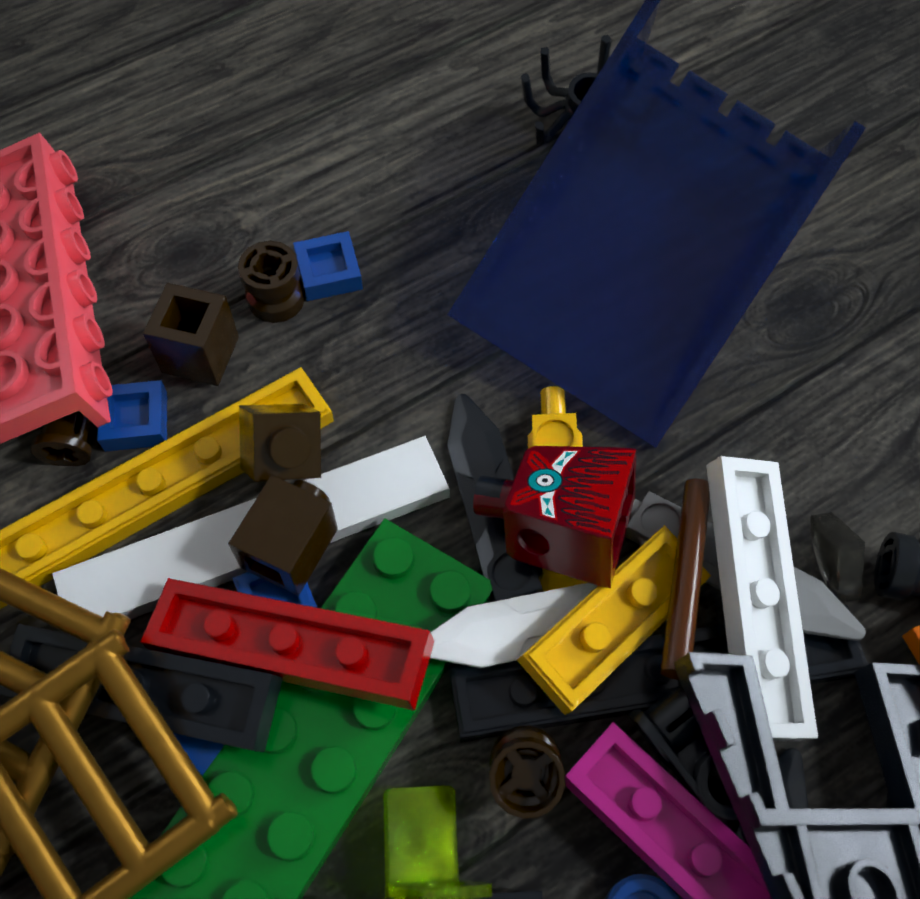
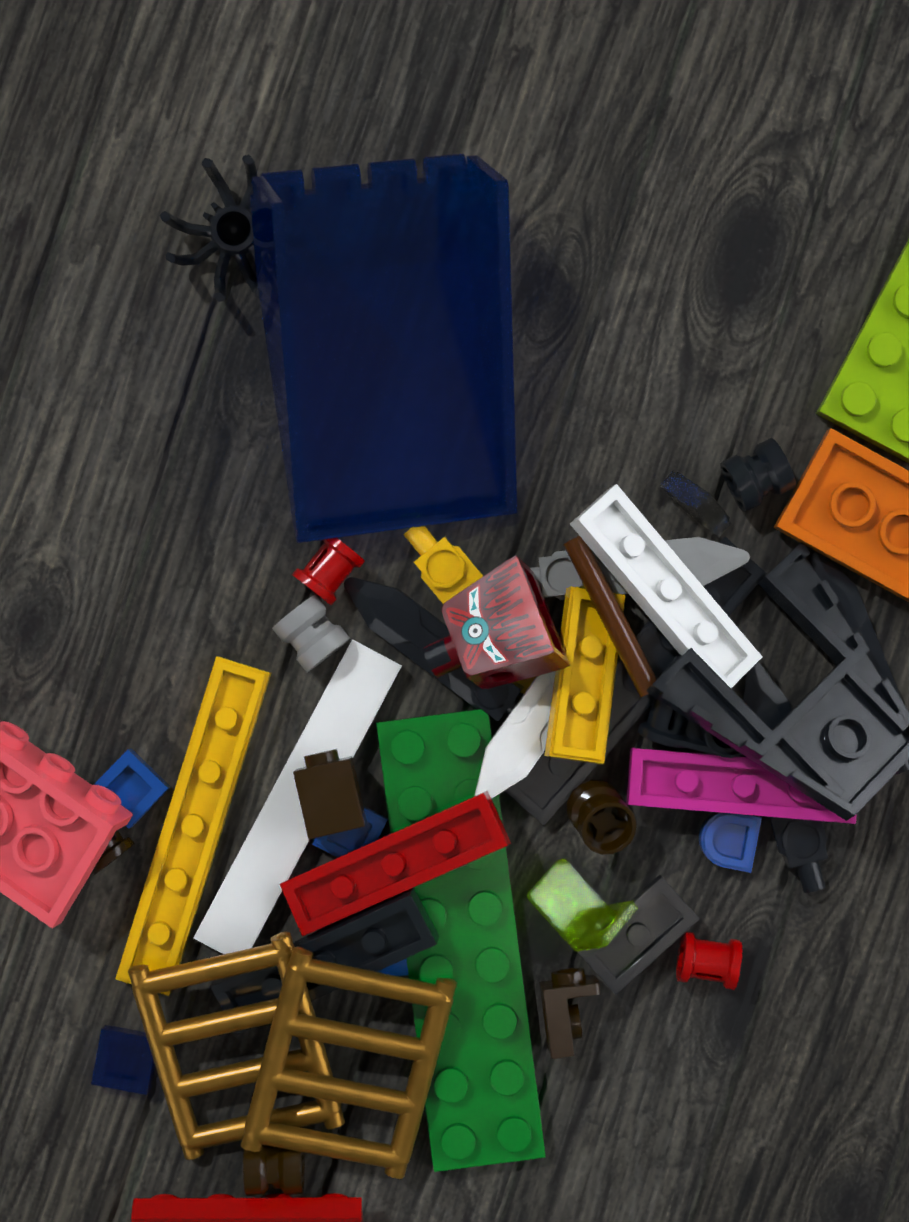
camera: 40 degrees left, 25 degrees up
dark brown brick [143,283,239,386] -> none
dark brown wheel [238,240,305,323] -> none
dark brown brick [239,404,321,482] -> none
blue tile [293,231,363,301] -> none
none -> light grey wheel [272,594,351,673]
none -> red bush [292,531,365,606]

